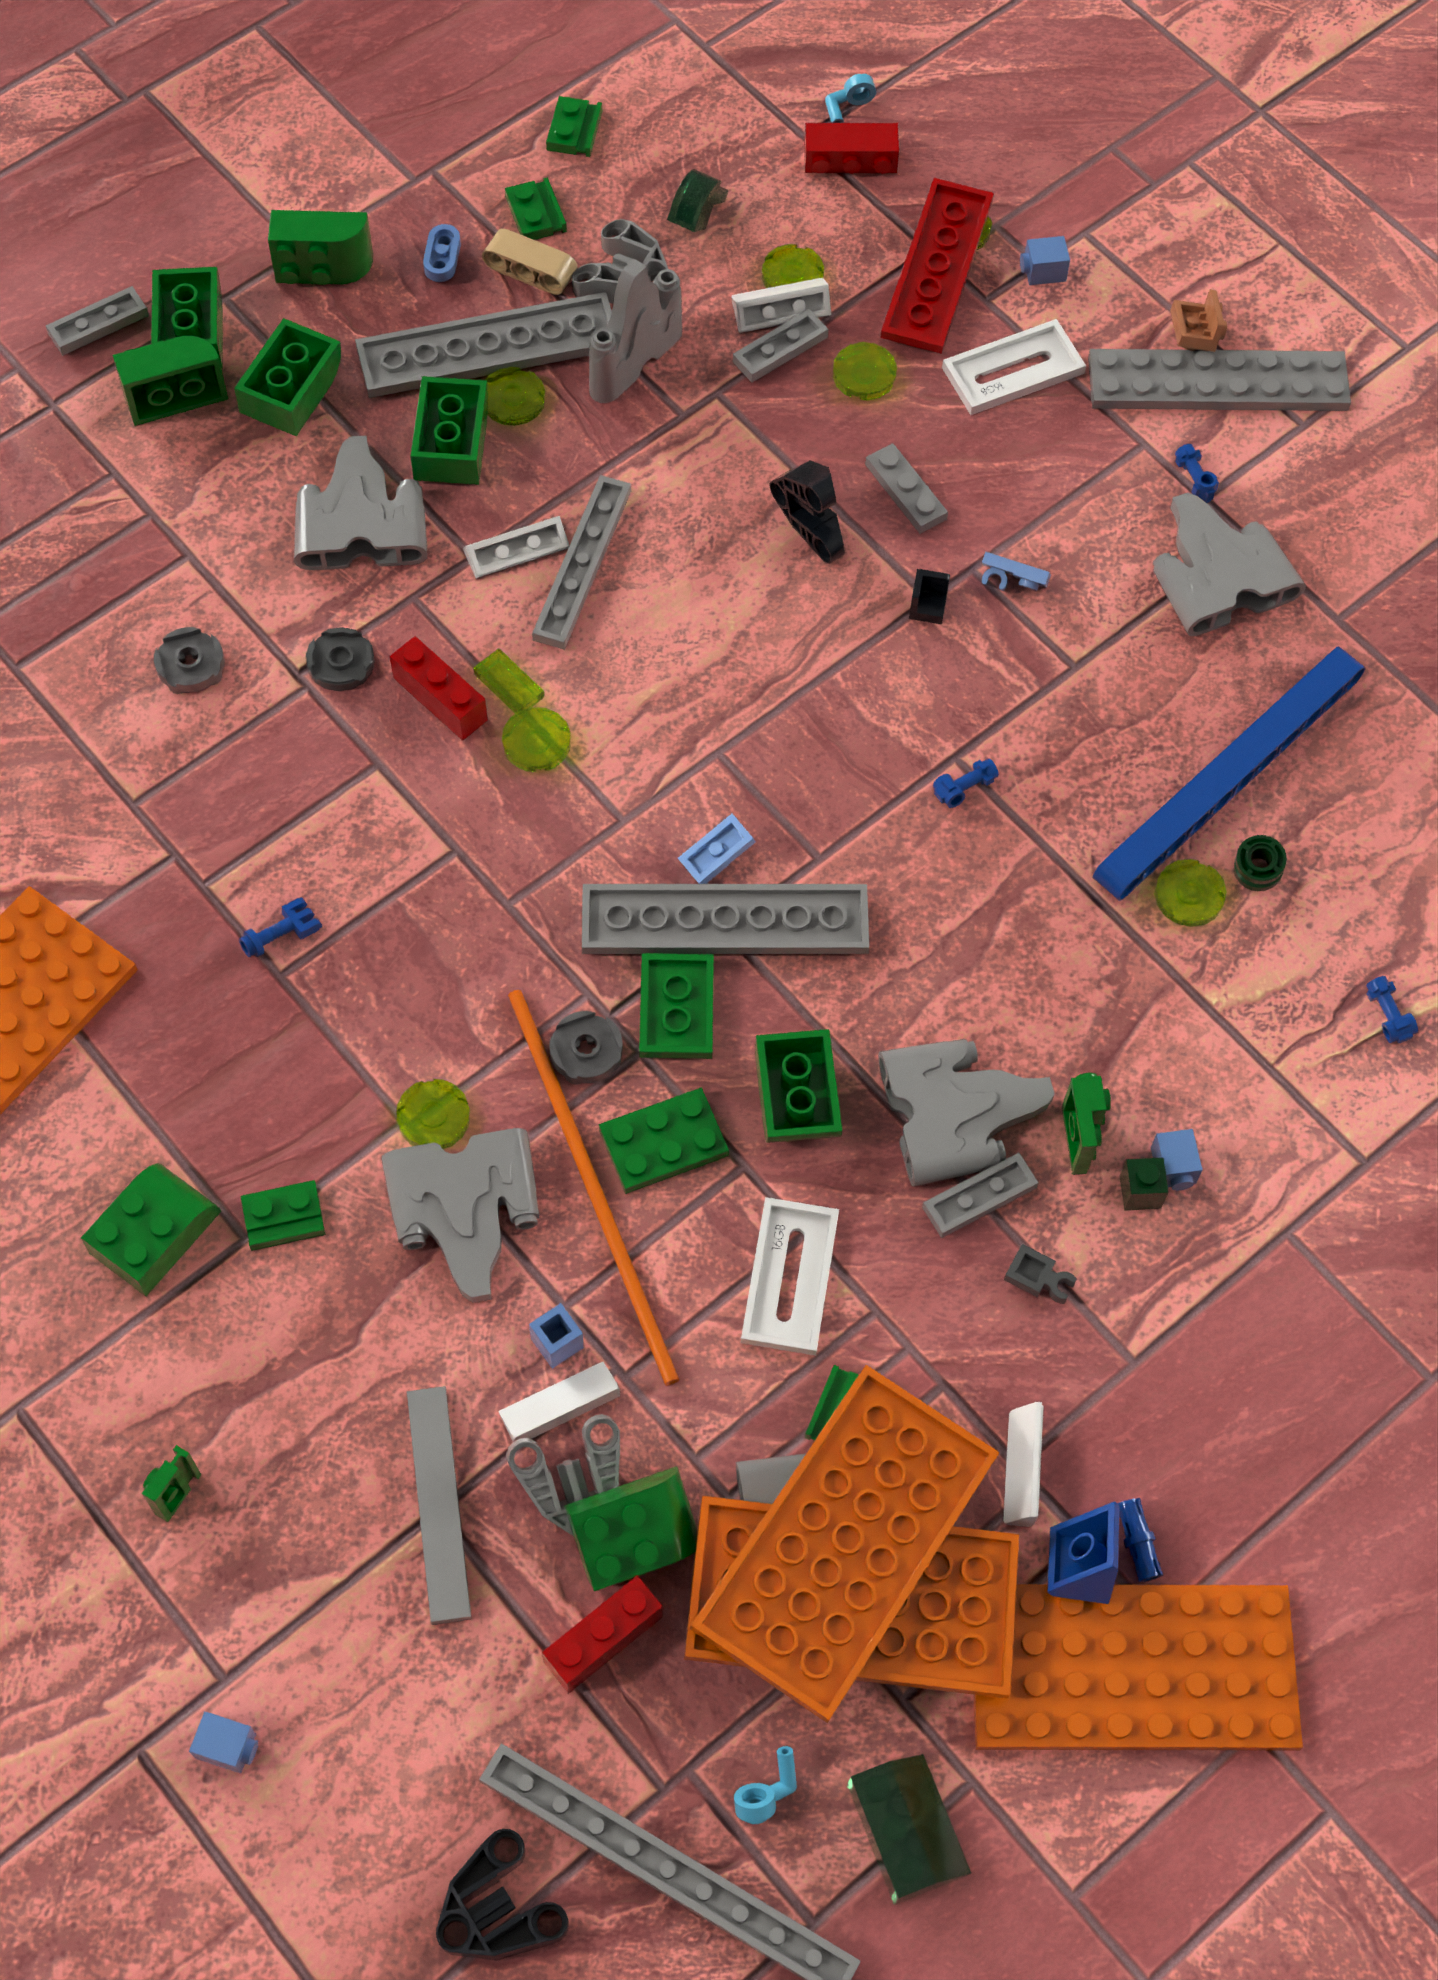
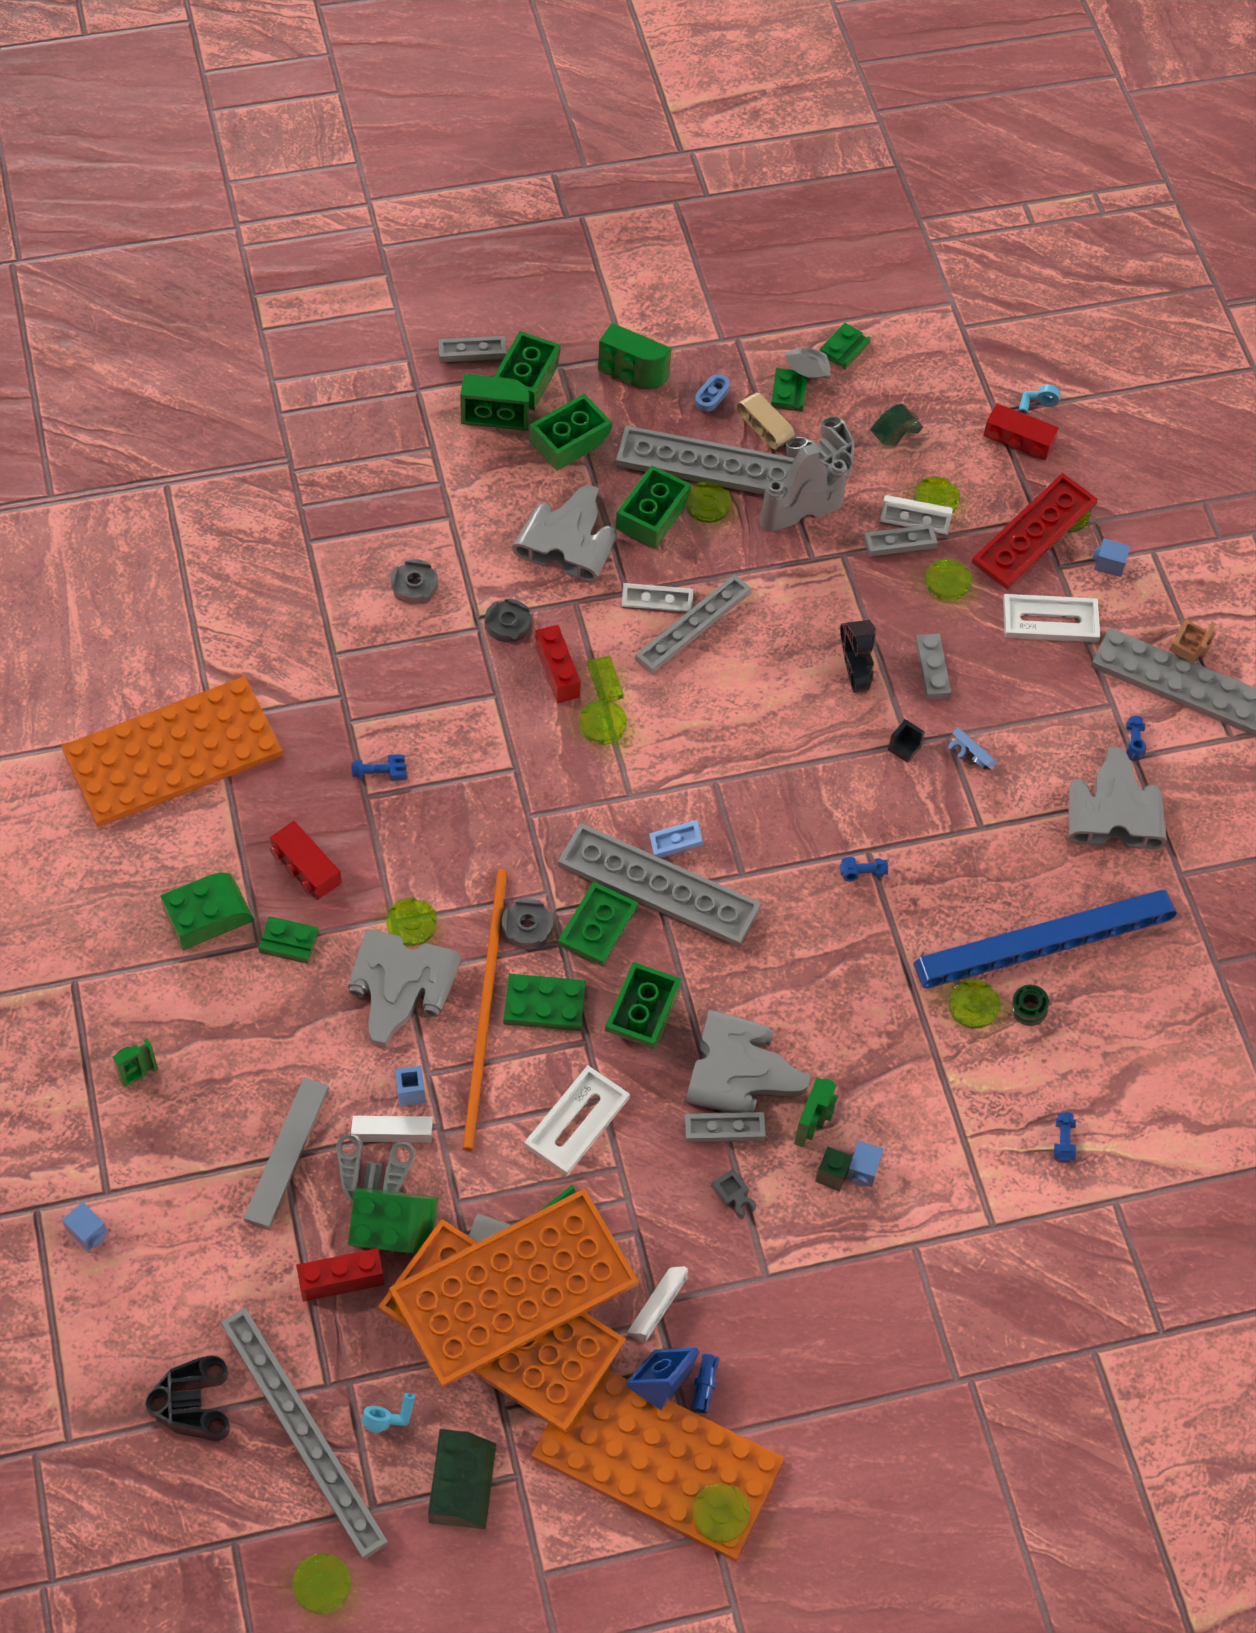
camera: 25 degrees right, 5 degrees down
none -> red brick [270,821,342,900]
none -> clear neon green tile [693,1483,750,1543]
none -> light grey hat [784,348,831,379]

